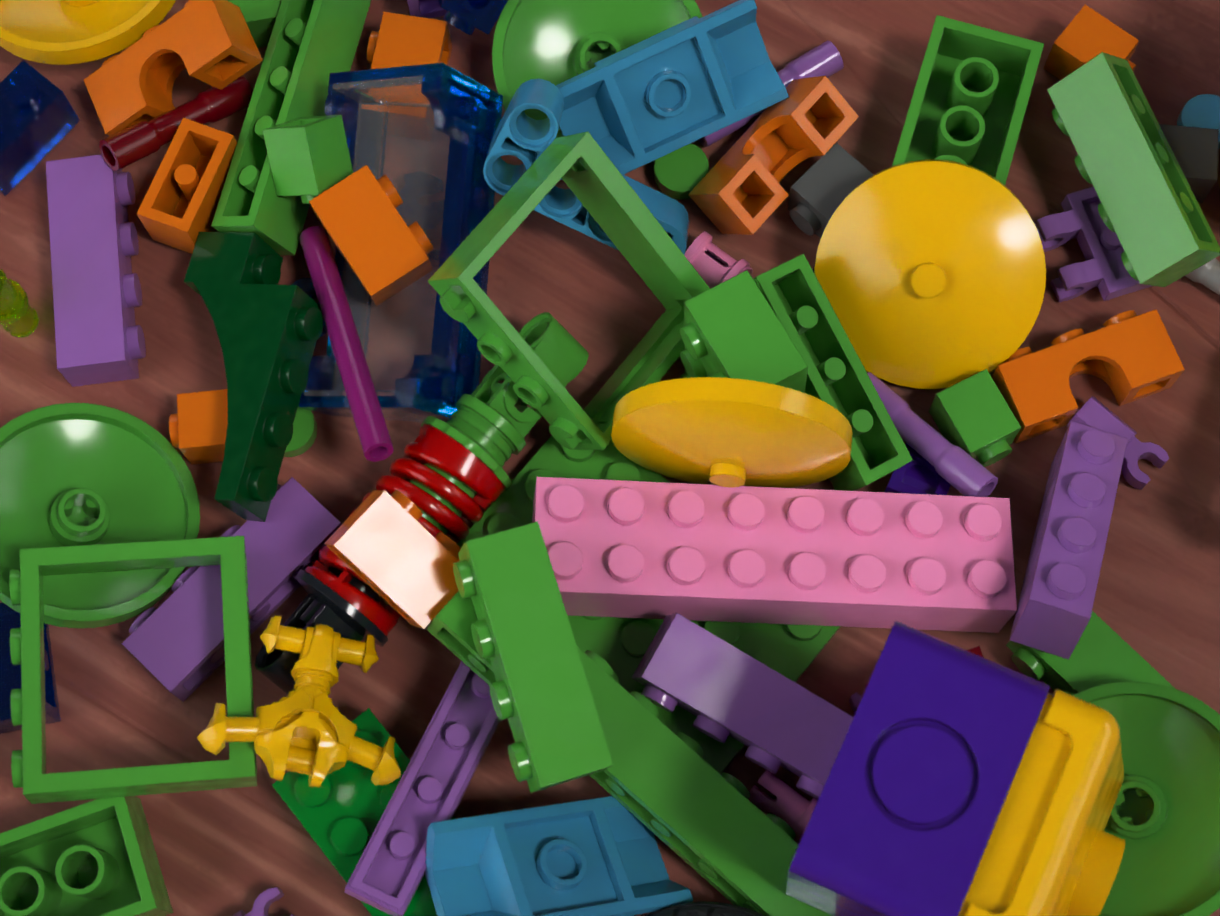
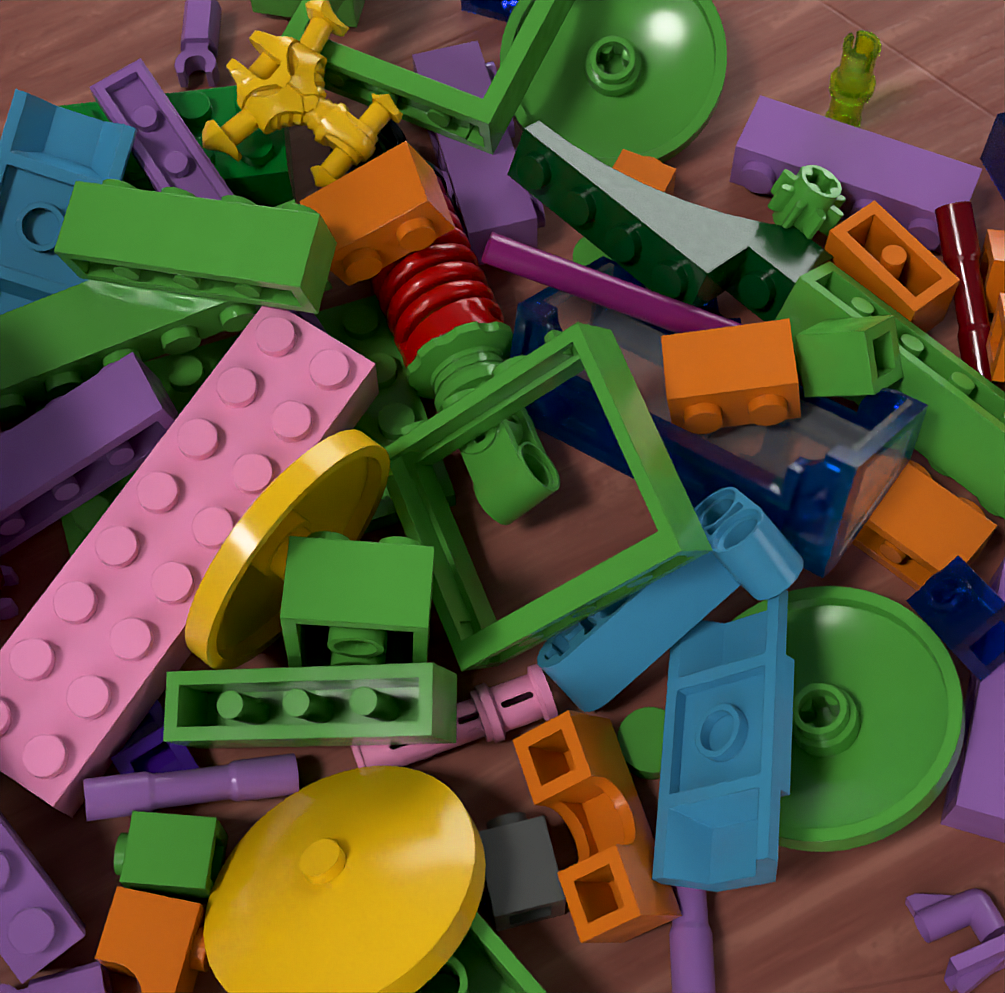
camera: 120 degrees right, 10 degrees down
none -> bright green gear [768,165,846,239]

